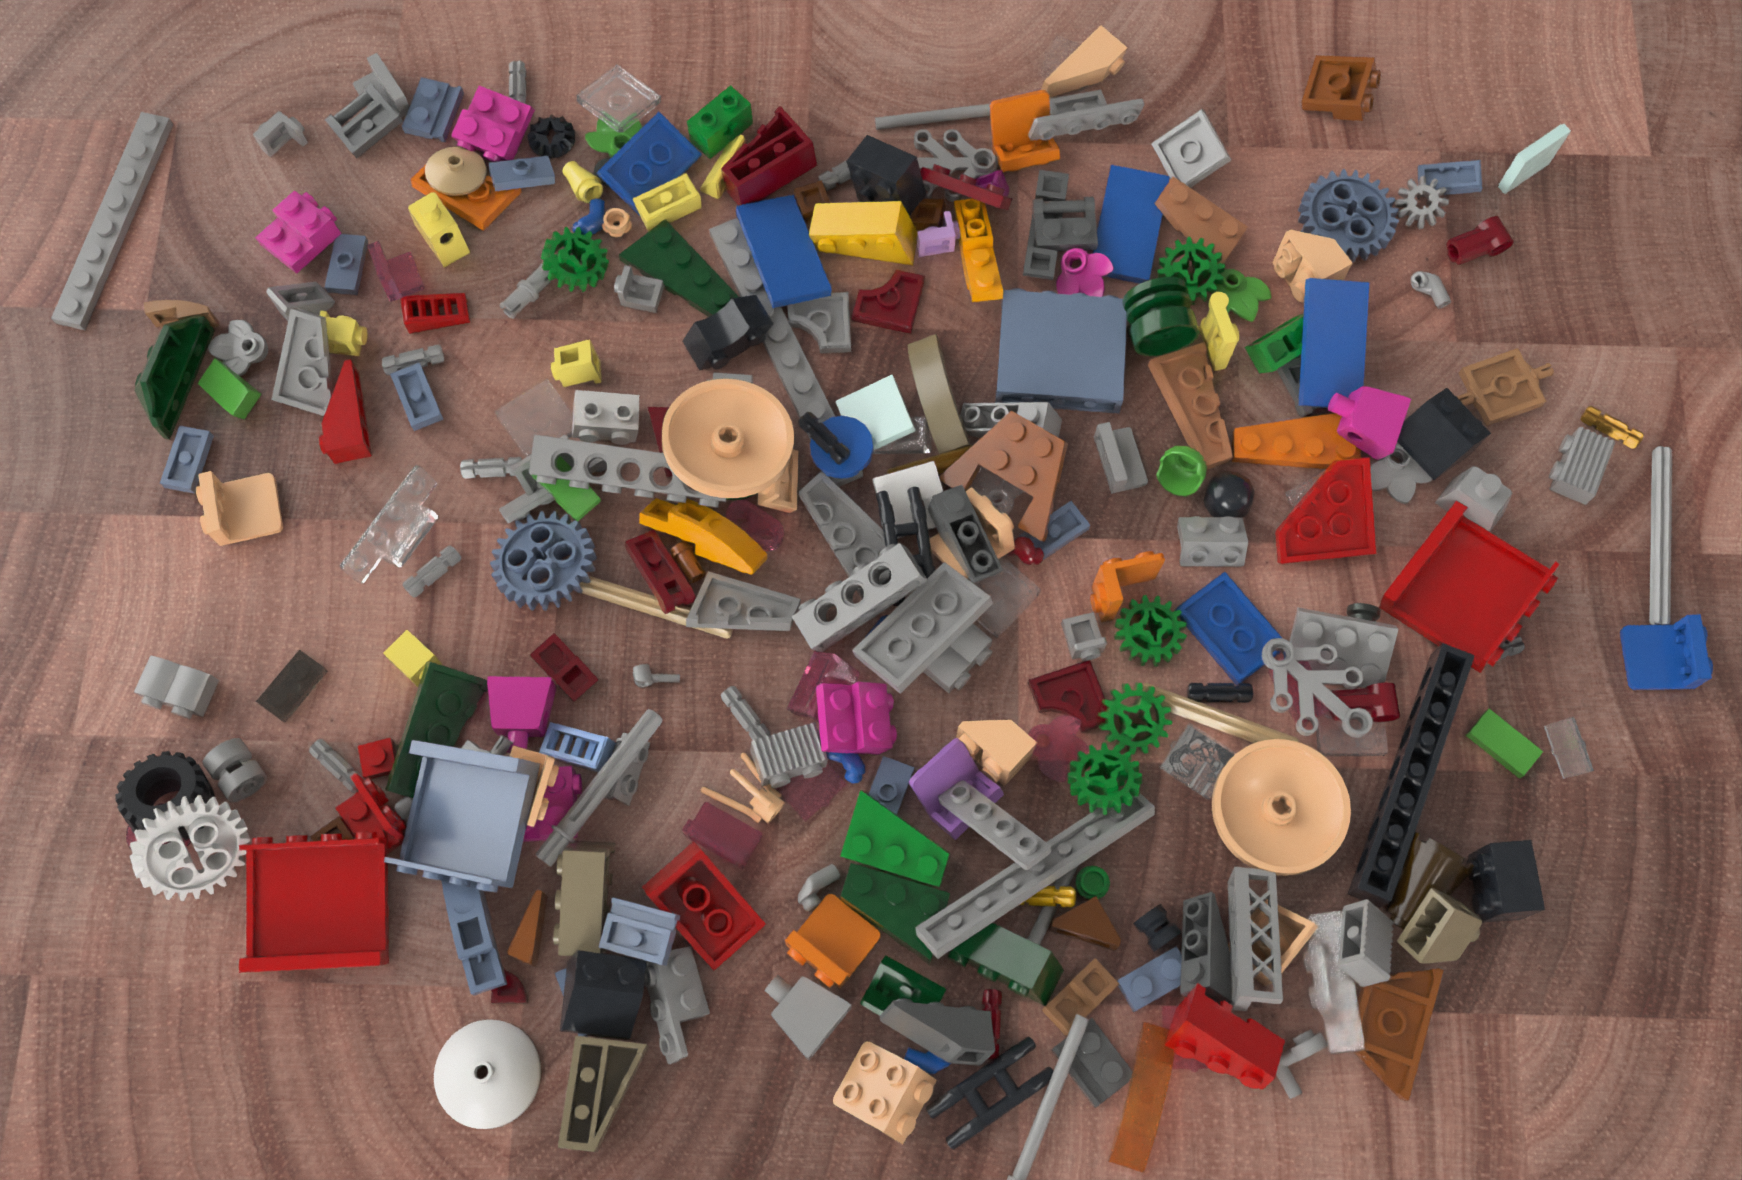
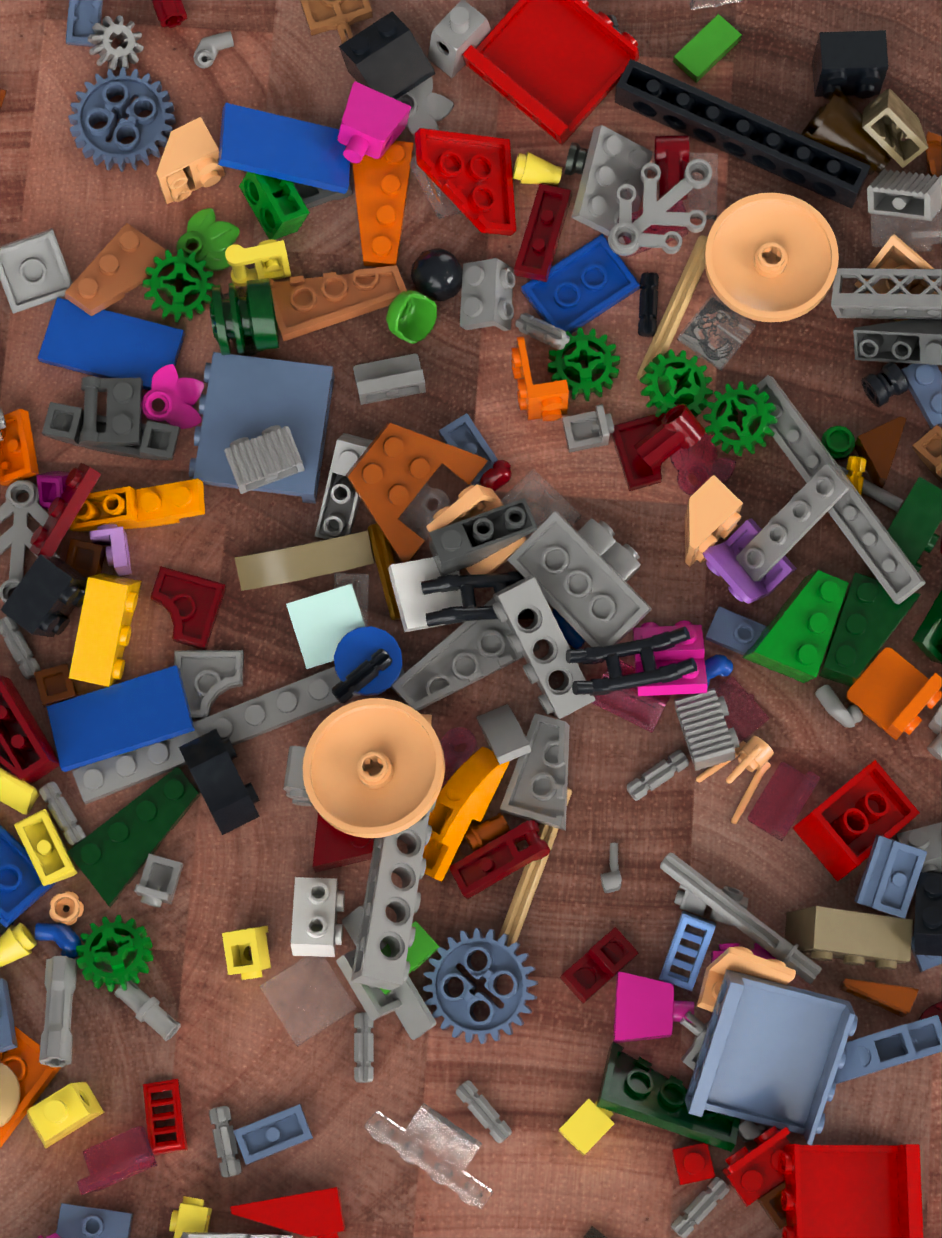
camera: 85 degrees left, 5 degrees up
none -> light grey axle [39,781,86,846]
none -> light grey axle [39,956,78,1067]
none -> light grey brick [224,425,304,494]
none -> light grey slope [476,704,531,765]
none -> light yellow cone [513,152,563,186]
none -> dark red plate [514,184,572,282]
none -> light grey axle [515,313,570,350]
none -> black piece [566,626,697,696]
none -> dark red piece [634,404,705,470]

